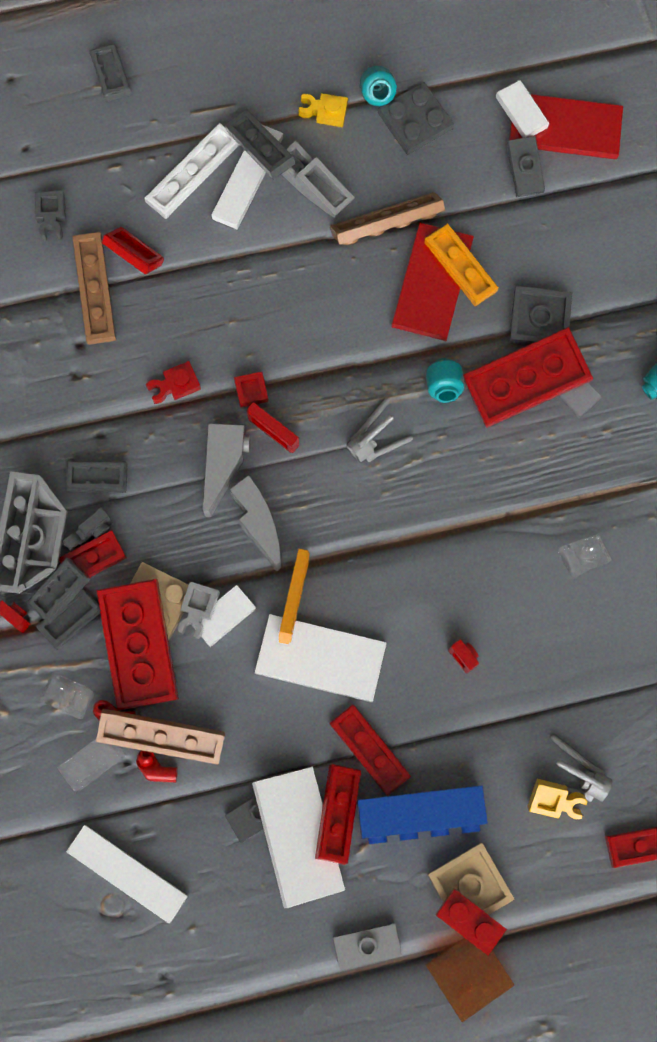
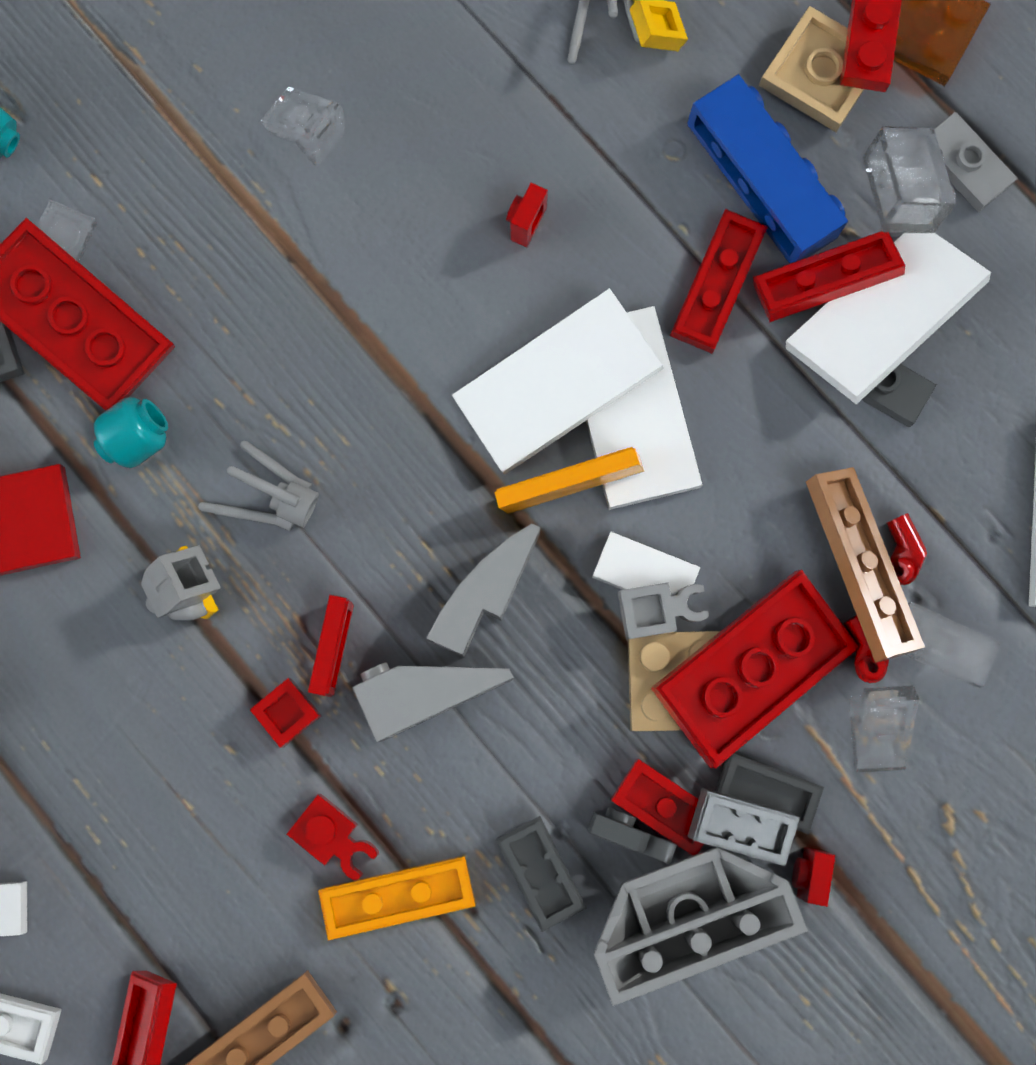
camera: 115 degrees left, 5 degrees up
none -> light grey piece [141,545,221,620]
none -> light orange tile [318,855,476,940]
none -> white tile [452,288,663,475]
none -> clear brick [863,126,956,233]

